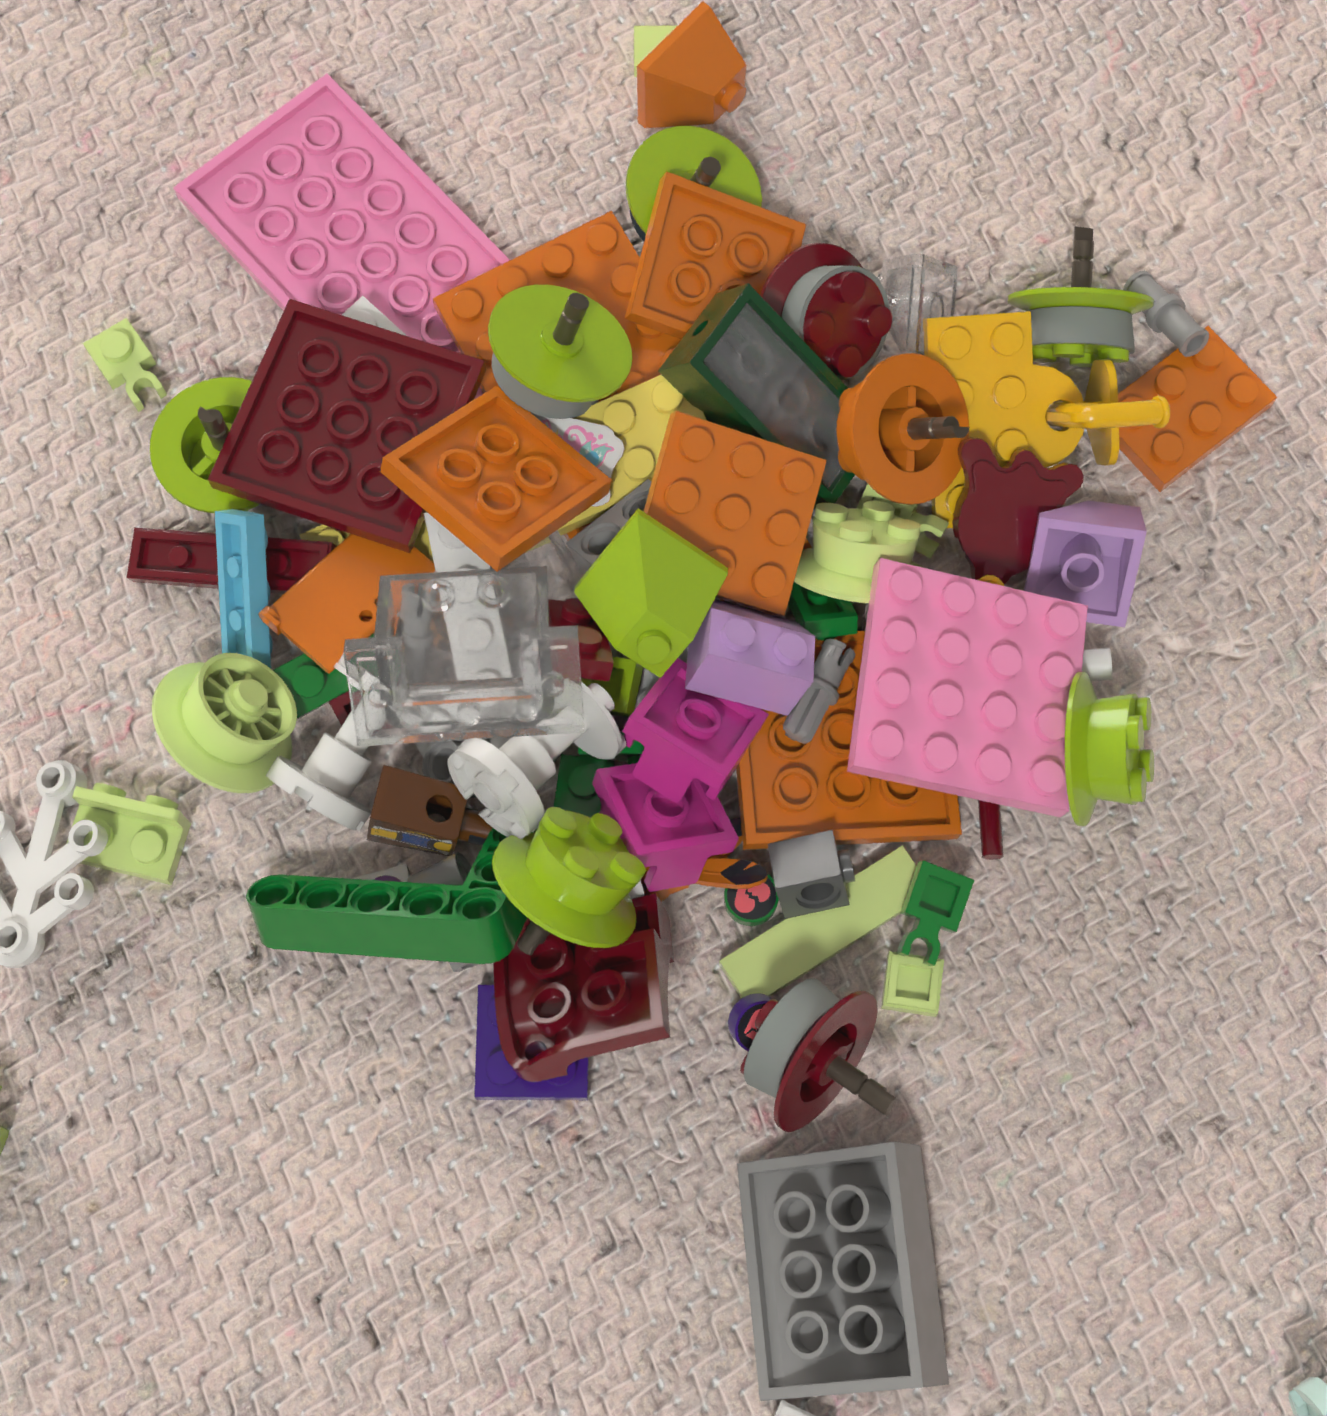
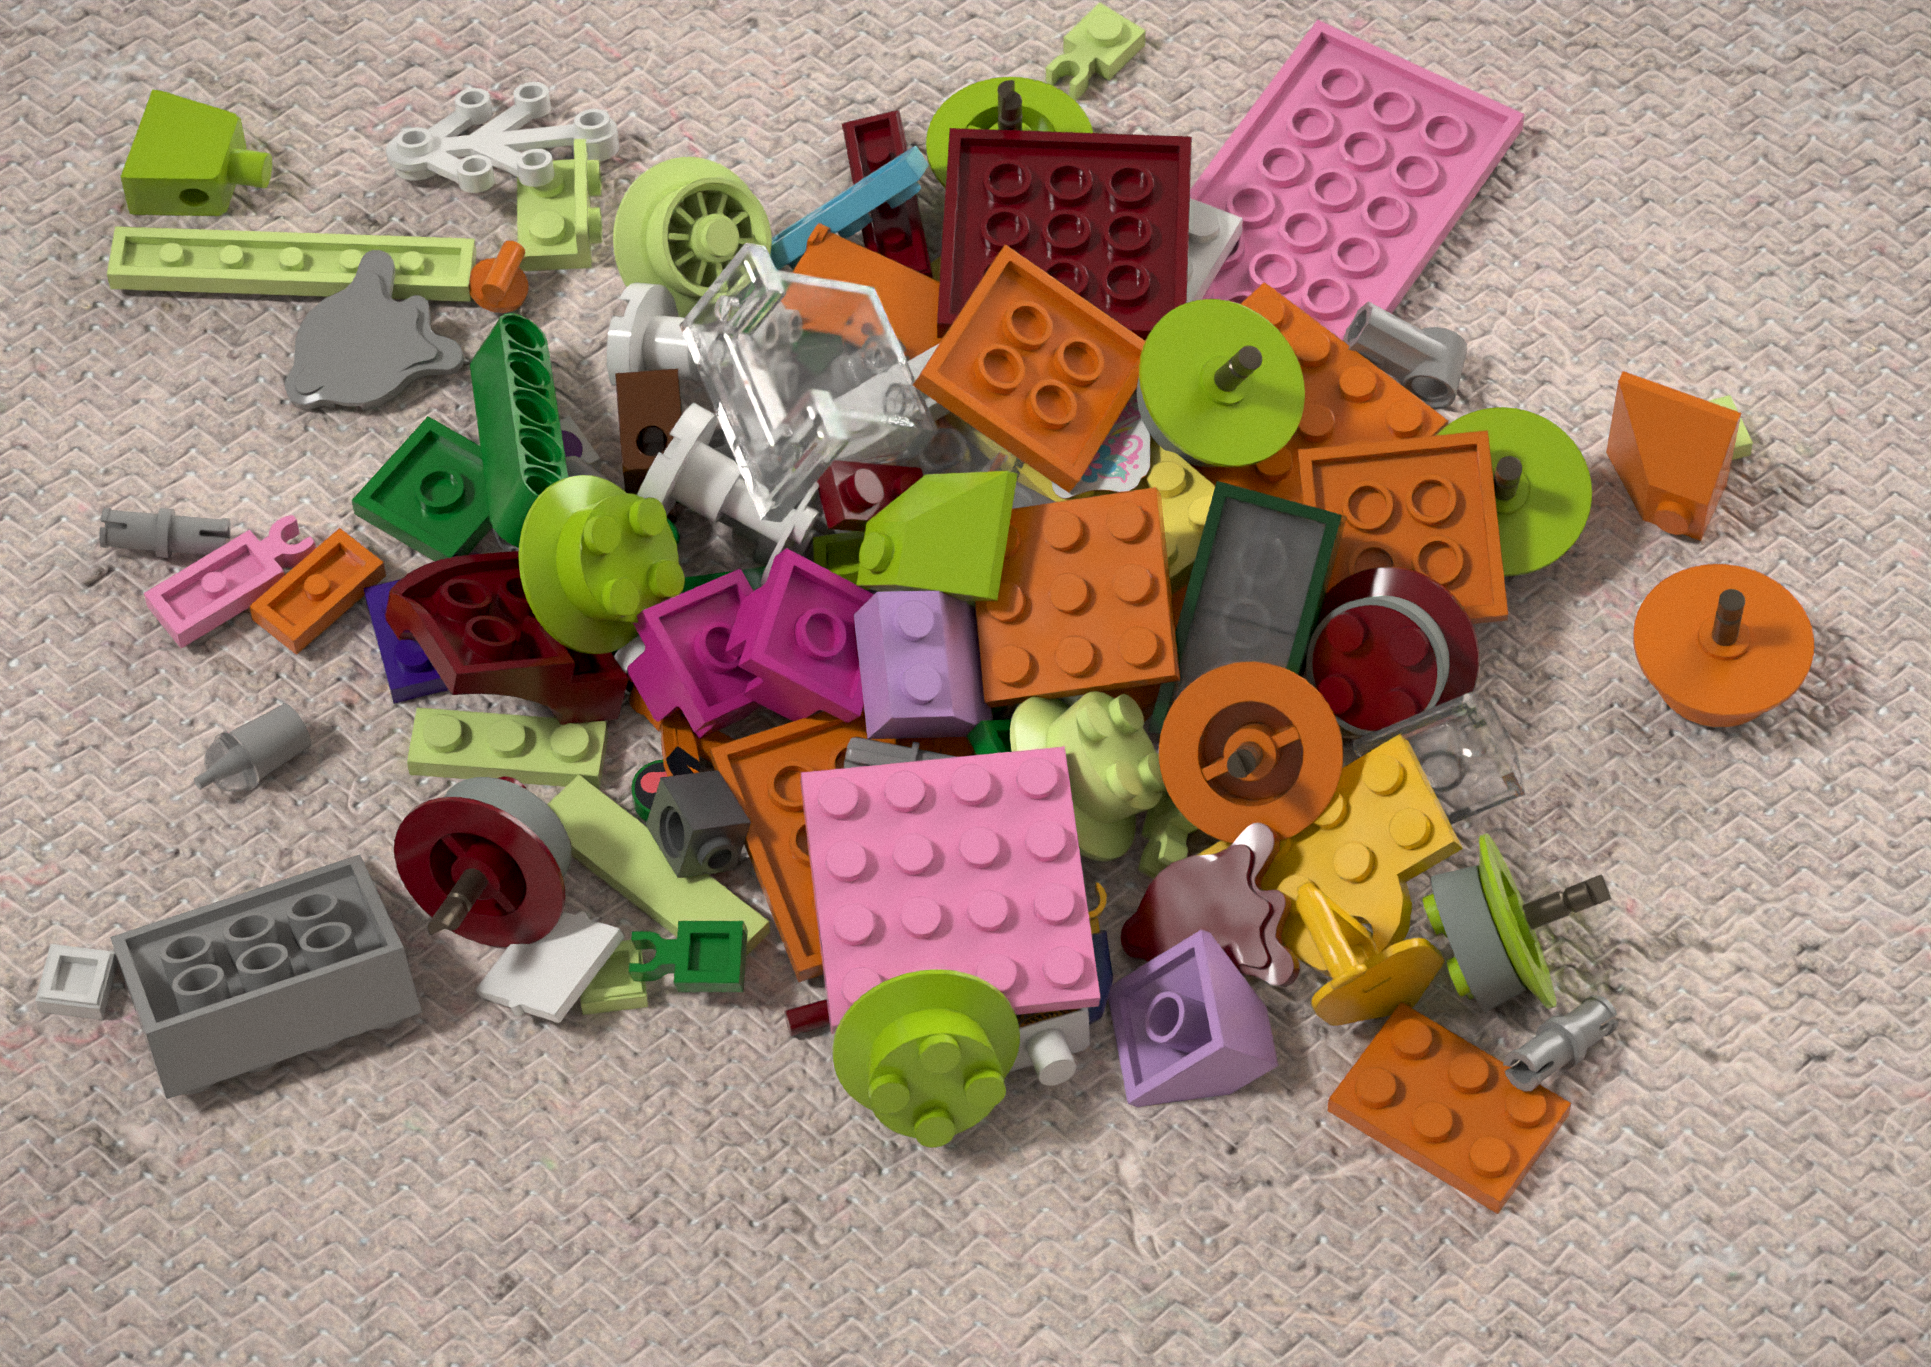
camera: 75 degrees right, 15 degrees down
none -> light grey pin [99,508,231,558]
none -> yellowish green plate [107,226,477,301]
none -> bright pink plate [144,515,316,649]
none -> light grey piece [194,703,311,791]
none -> orange plate [249,528,386,655]
none -> light grey tile [285,250,464,410]
none -> green plate [352,416,493,561]
none -> yellowish green plate [407,707,608,789]
none -> orange plate [469,241,529,313]
none -> white piece [475,911,625,1023]
none -> light grey piece [1343,301,1467,409]
none -> orange piece [1633,564,1814,727]

